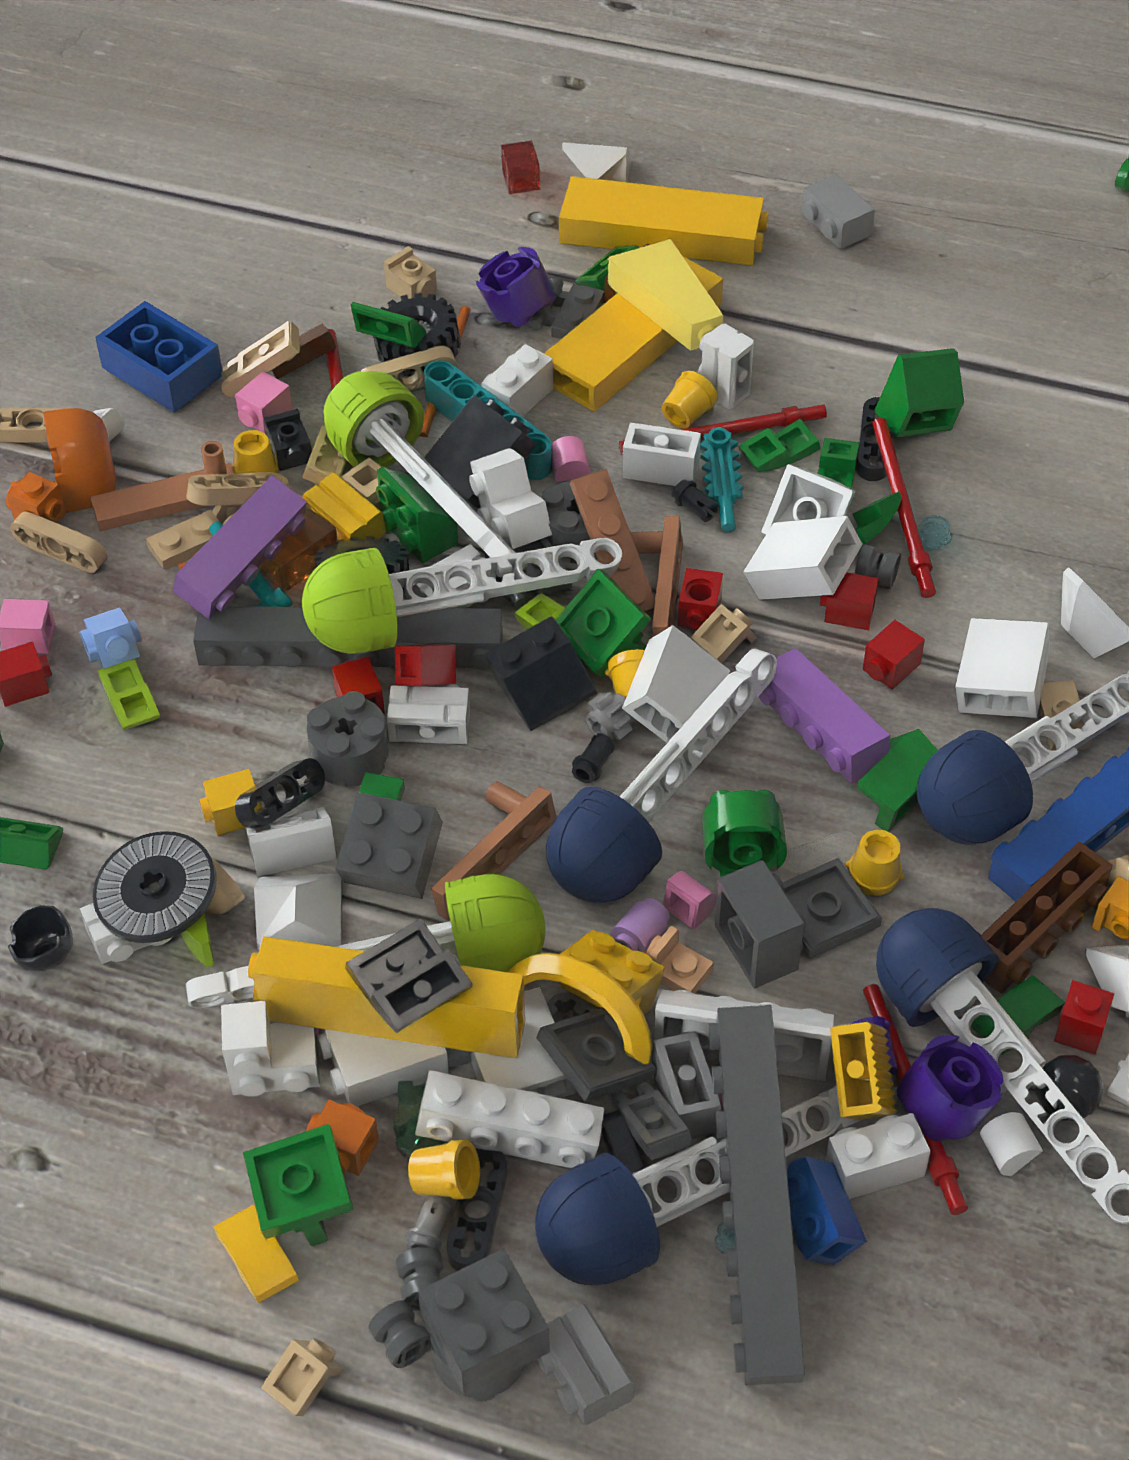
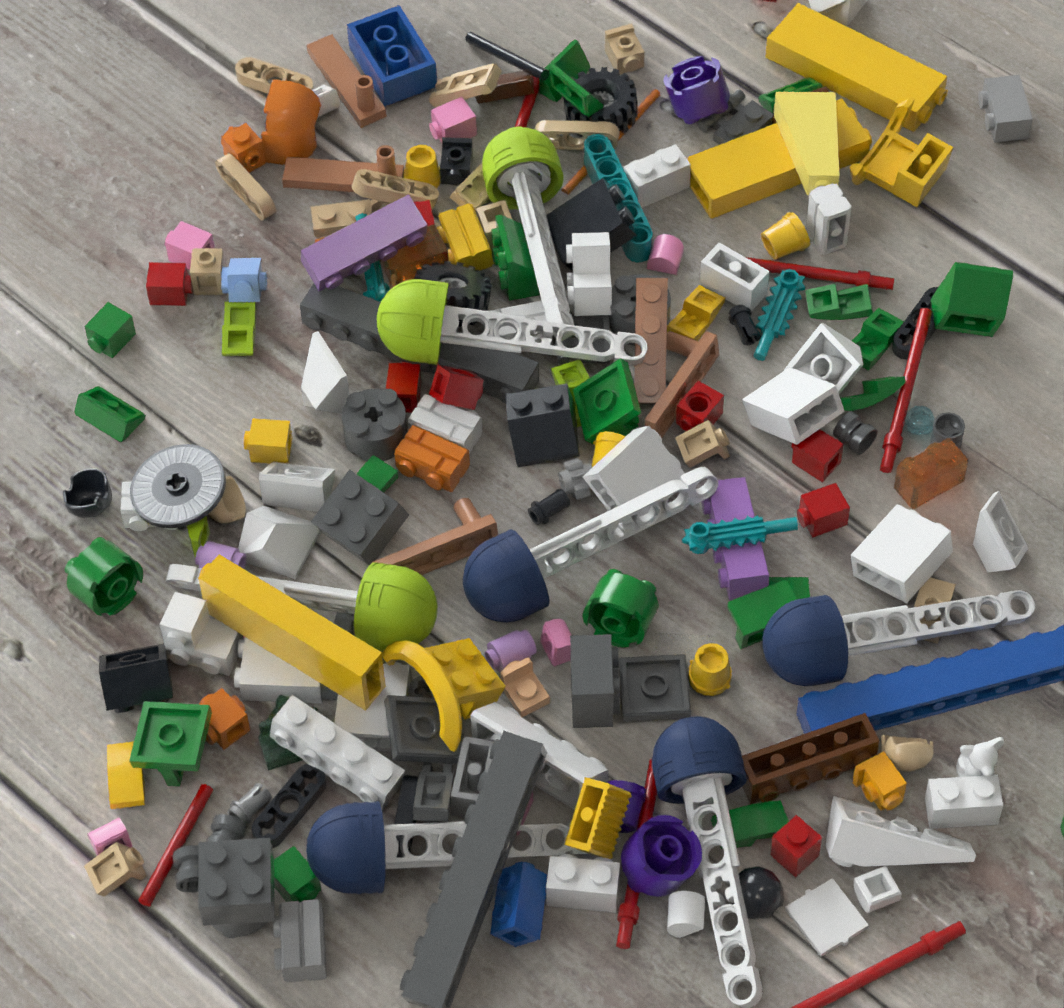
camera: 25 degrees right, 5 degrees up
black beam [235,758,325,829] -> none
slope [345,918,473,1033] -> none
yellow piece [408,1140,480,1199] -> none
none -> green brick [65,537,143,616]
none -> bright pink brick [87,818,133,856]
none -> black slope [99,643,174,713]
none -> red bar [138,784,213,907]
none -> tan bracket [190,248,224,295]
none -> lavender brick [195,541,246,569]
none -> green brick [274,846,321,902]
none -> white slope [301,331,349,414]
none -> nougat piece [306,34,387,128]
none -> orange brick [394,425,470,492]
none -> black bar [465,32,549,81]
none -> green slope [539,39,590,102]
none -> yellow slope [667,285,725,341]
none -> teal piece [682,515,798,554]
none -> yellow piece [849,97,953,207]
none -> clear orange brick [894,438,969,510]
none -> dark grey wheel [930,412,965,457]

